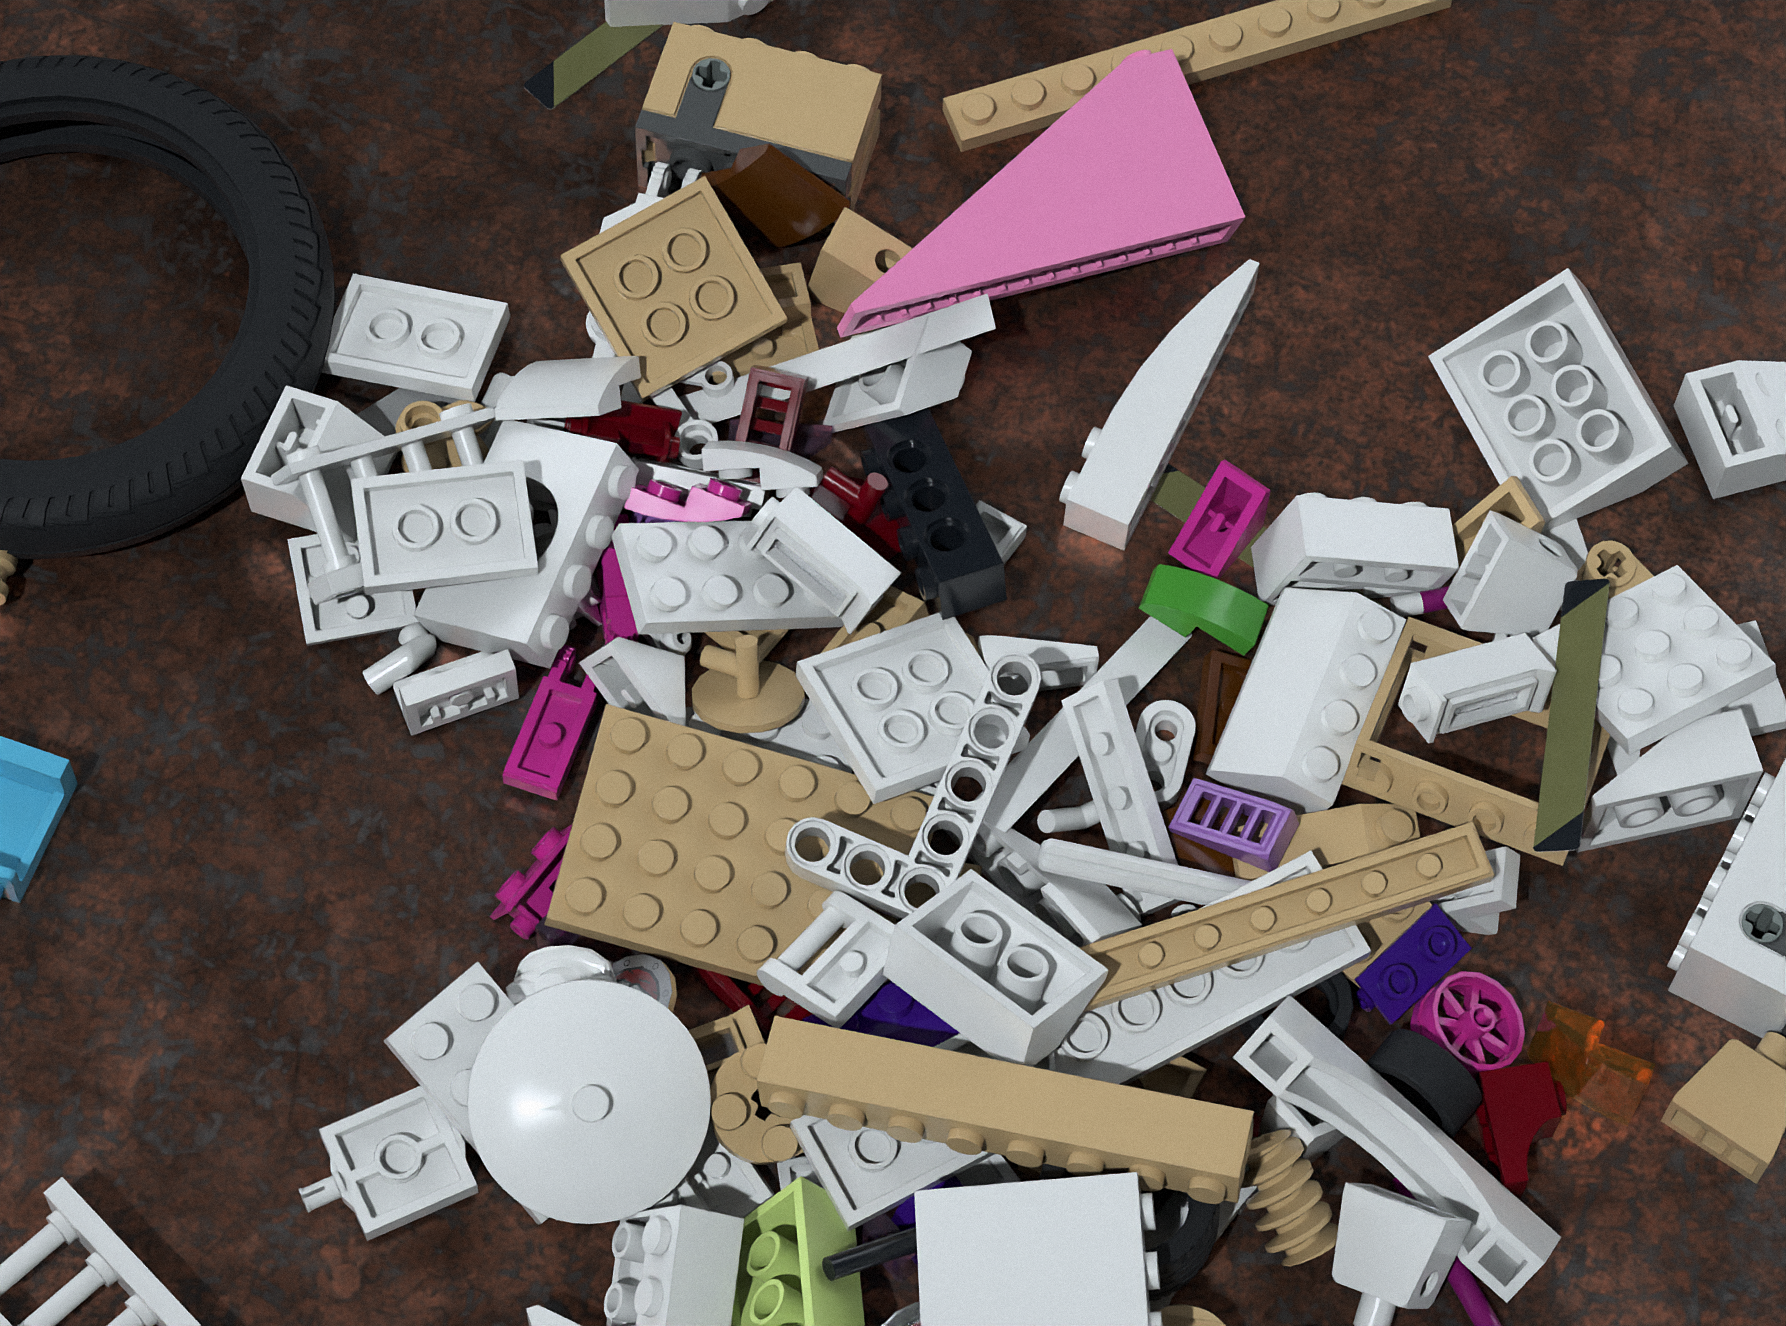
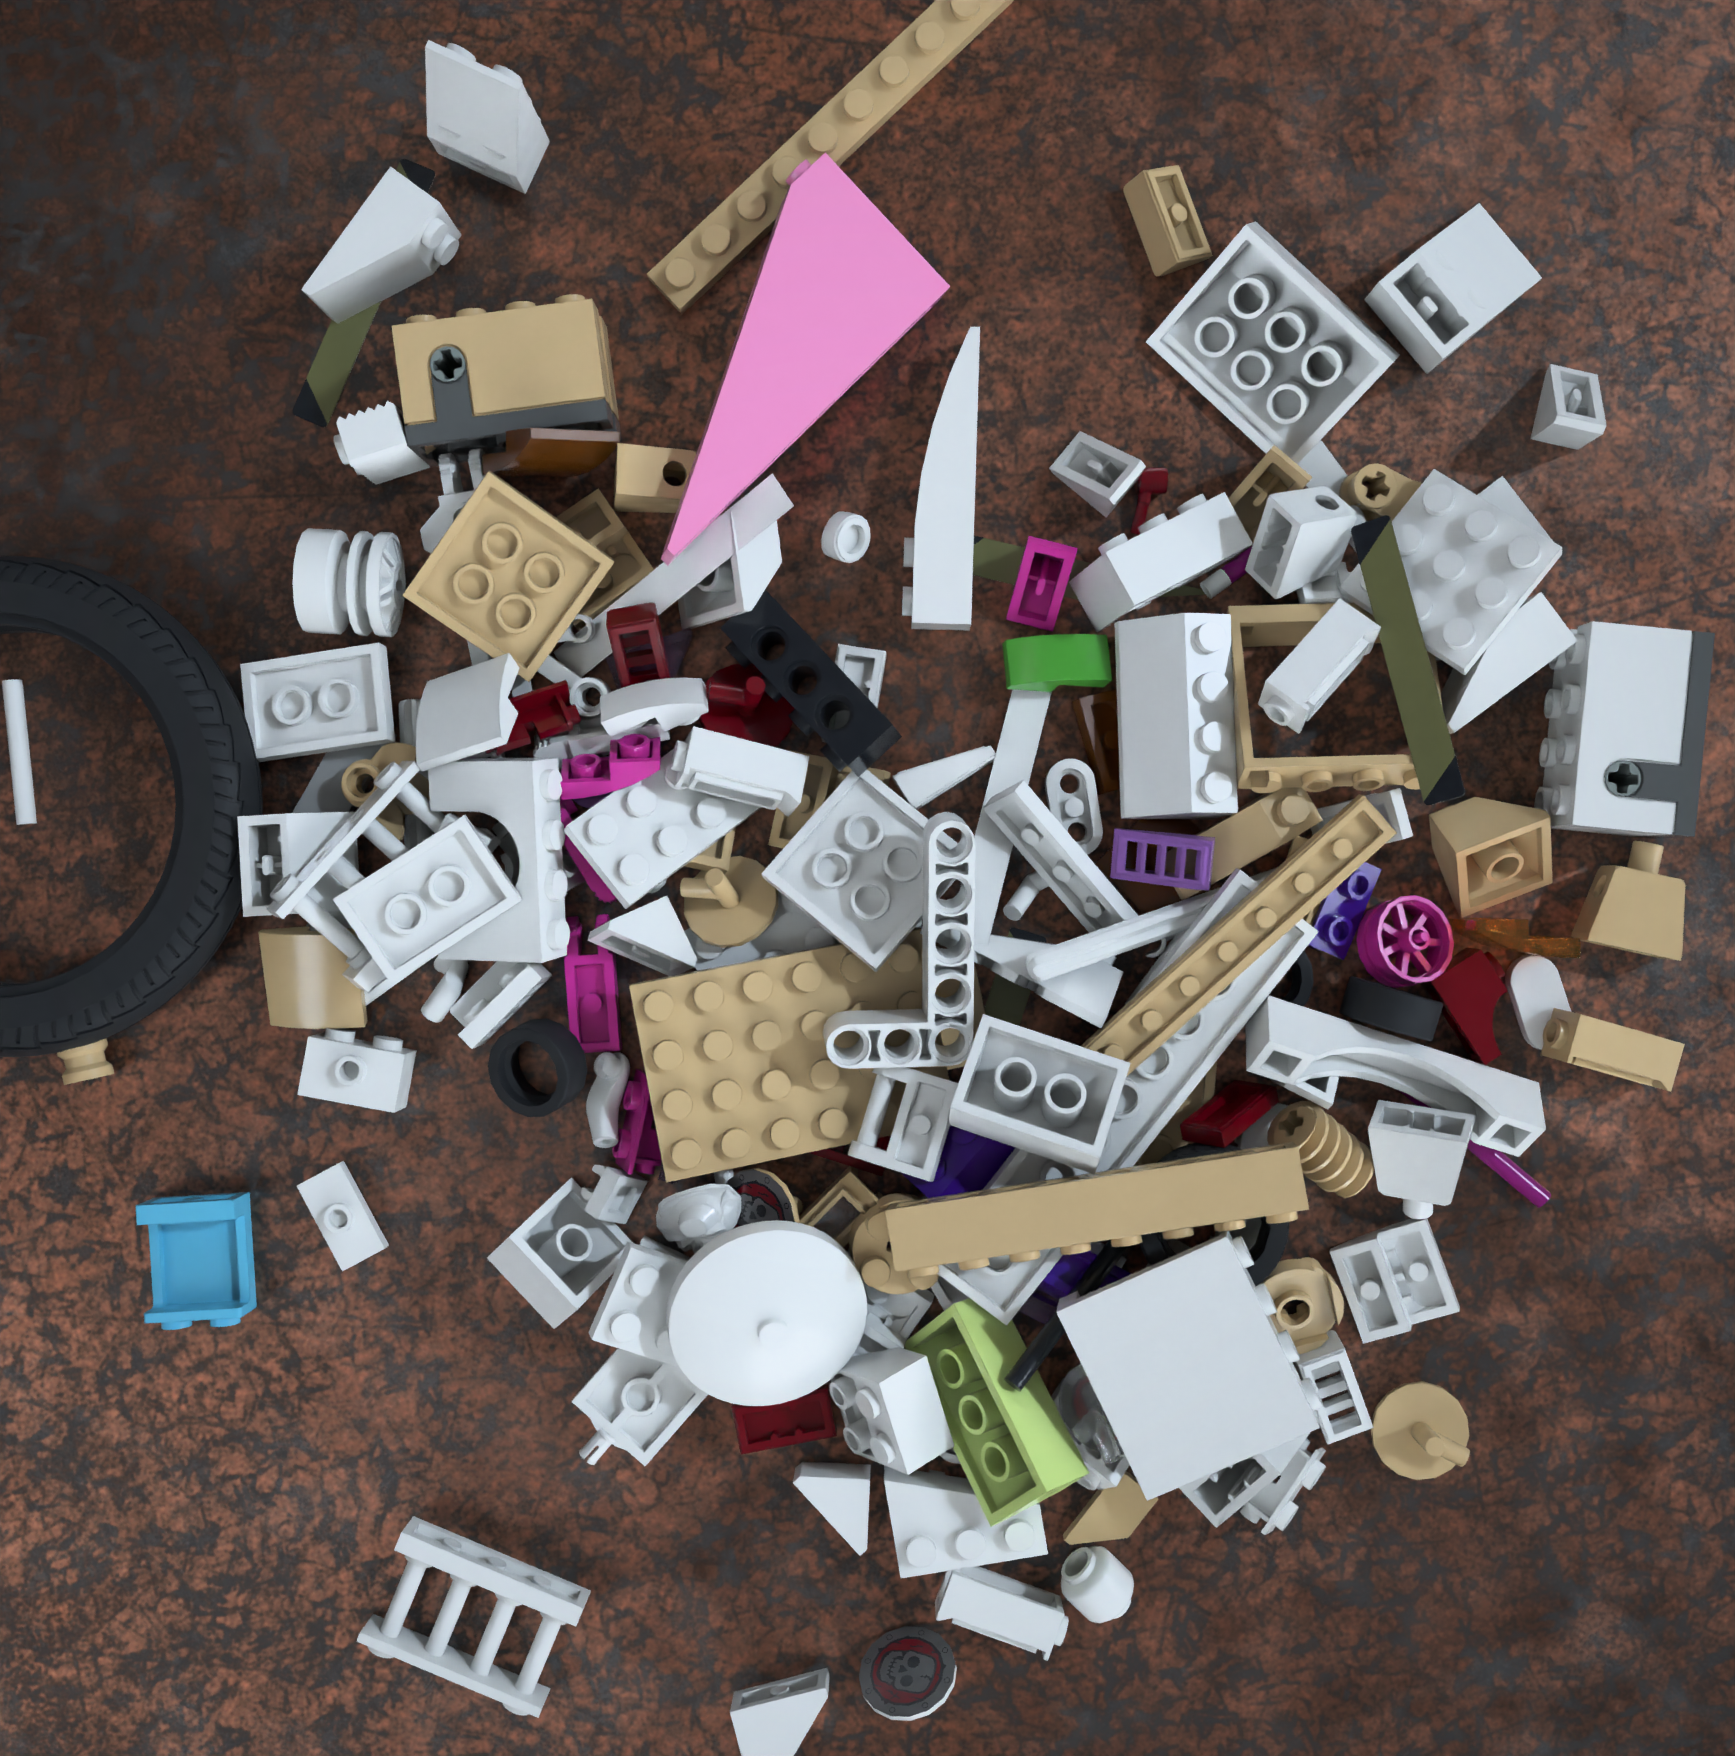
camera: 20 degrees left, 25 degrees up
none -> white bar [2,679,37,825]
none -> tan slope [258,926,368,1029]
none -> white wheel [292,528,406,637]
none -> white brick [297,1028,417,1113]
none -> white plate [297,1161,389,1272]
none -> white brick [334,401,430,485]
none -> white slope [487,1177,633,1329]
none -> black tyre [488,1018,587,1117]
none -> white tile [580,1165,648,1224]
none -> white arm [586,1052,630,1148]
none -> dark red plate [731,1384,837,1455]
none -> white tile [821,511,871,563]
none -> white slope [1049,431,1146,518]
none -> tan slope [1123,165,1213,277]
none -> dark red hand [1130,467,1168,535]
none -> tan slope [1429,797,1553,918]
none -> white tile [1505,955,1571,1050]
none -> tan window [1541,1008,1685,1092]

